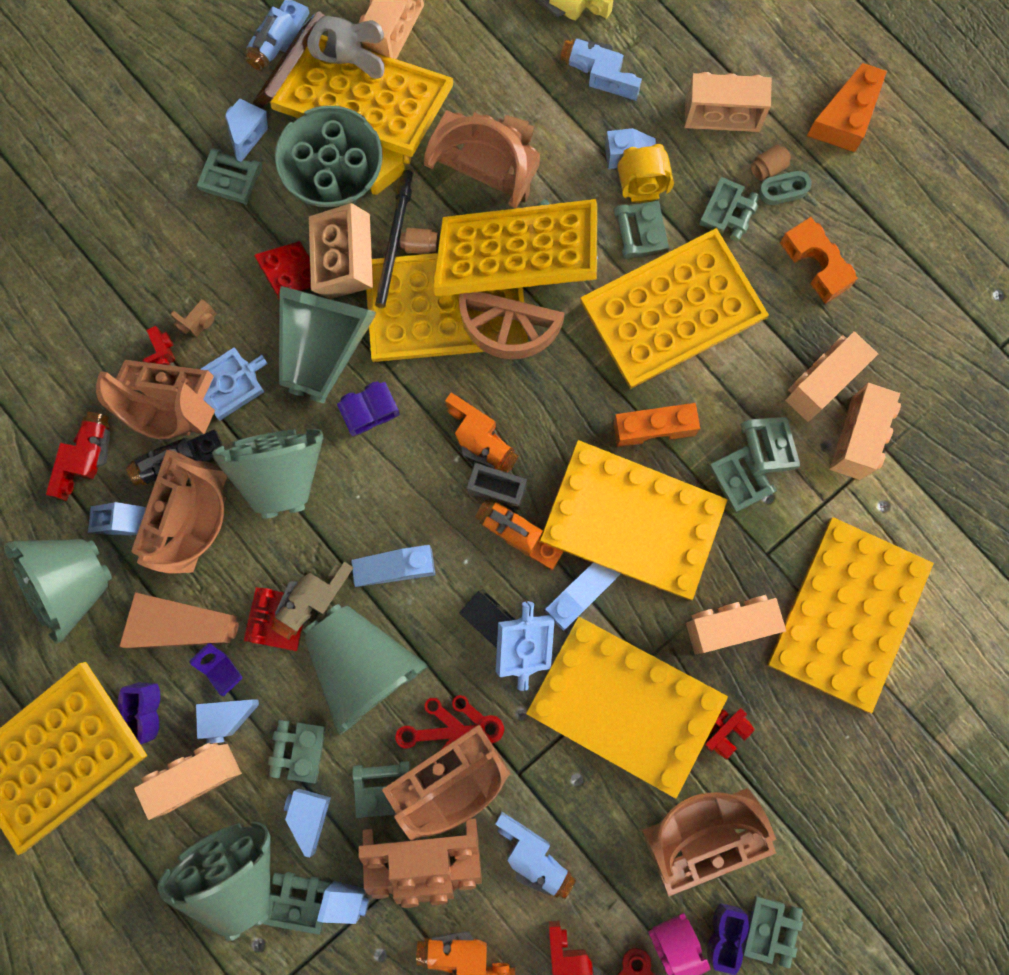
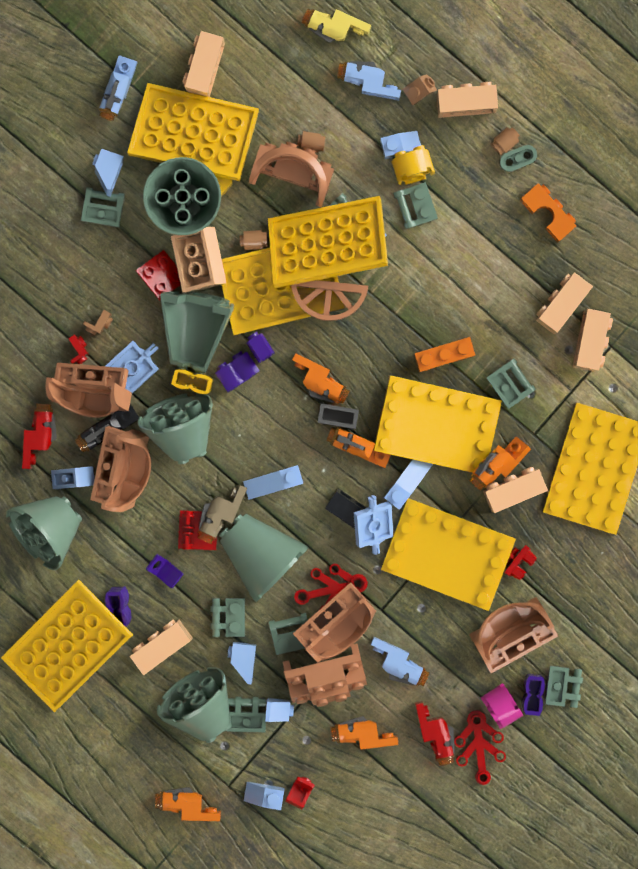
camera: 10 degrees left, 10 degrees up
nougat slope [119,593,239,649] -> none
light blue slope [196,700,259,744] -> none
reddish brown tile [253,11,325,109] -> none
light grey piece [307,16,385,79] -> none
black bar [375,170,413,308] -> none
yellow plate [580,228,769,389] -> none
sand green plate [699,177,760,242] -> none
sand green plate [740,417,801,475] -> none
orange wedge [807,63,887,152] -> none
none -> yellow brick [171,369,214,394]
none -> dark purple brick [246,332,275,363]
none -> medium nougat bracket [403,74,437,105]
none -> orange plate [469,437,531,491]

